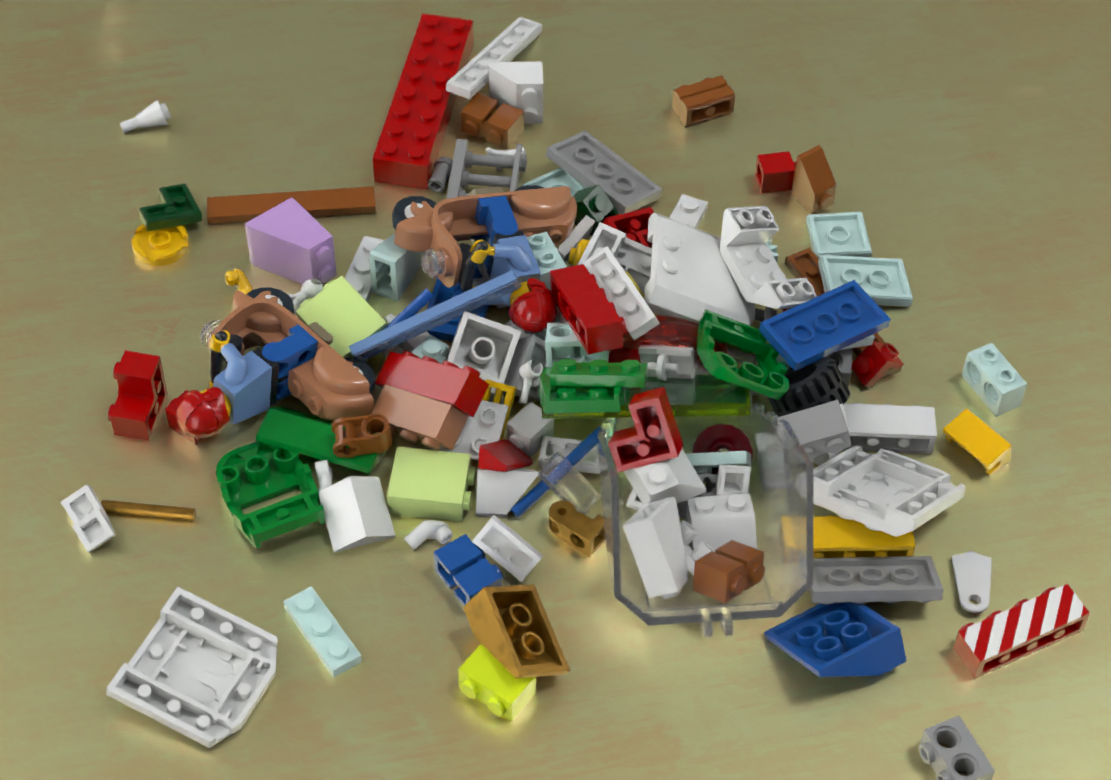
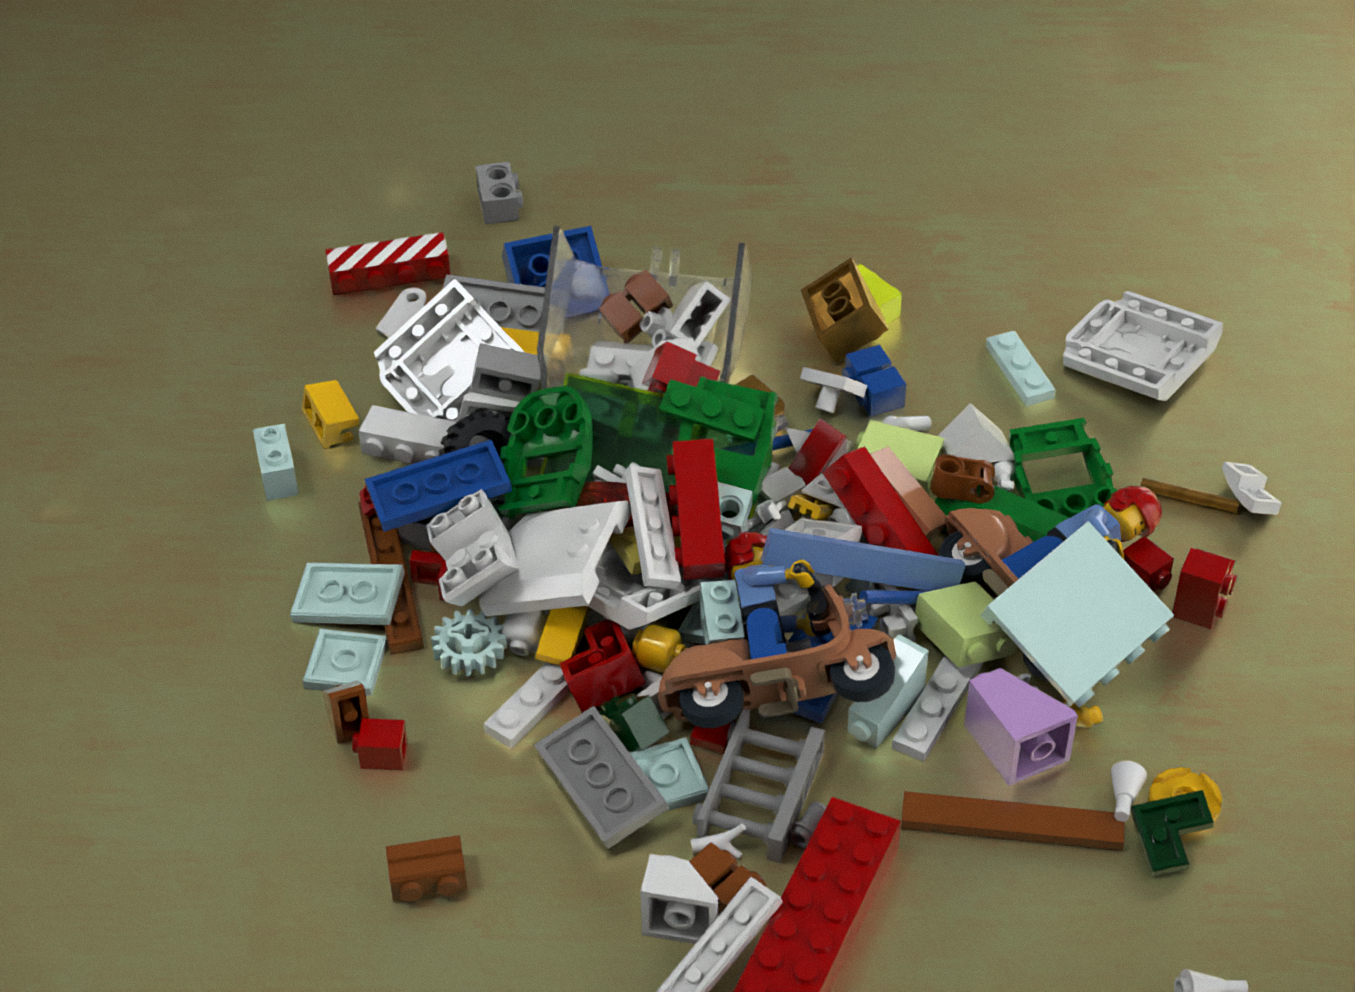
camera: 165 degrees left, 5 degrees down
none -> light aqua panel [980,521,1174,708]
none -> white cone [1111,761,1147,822]

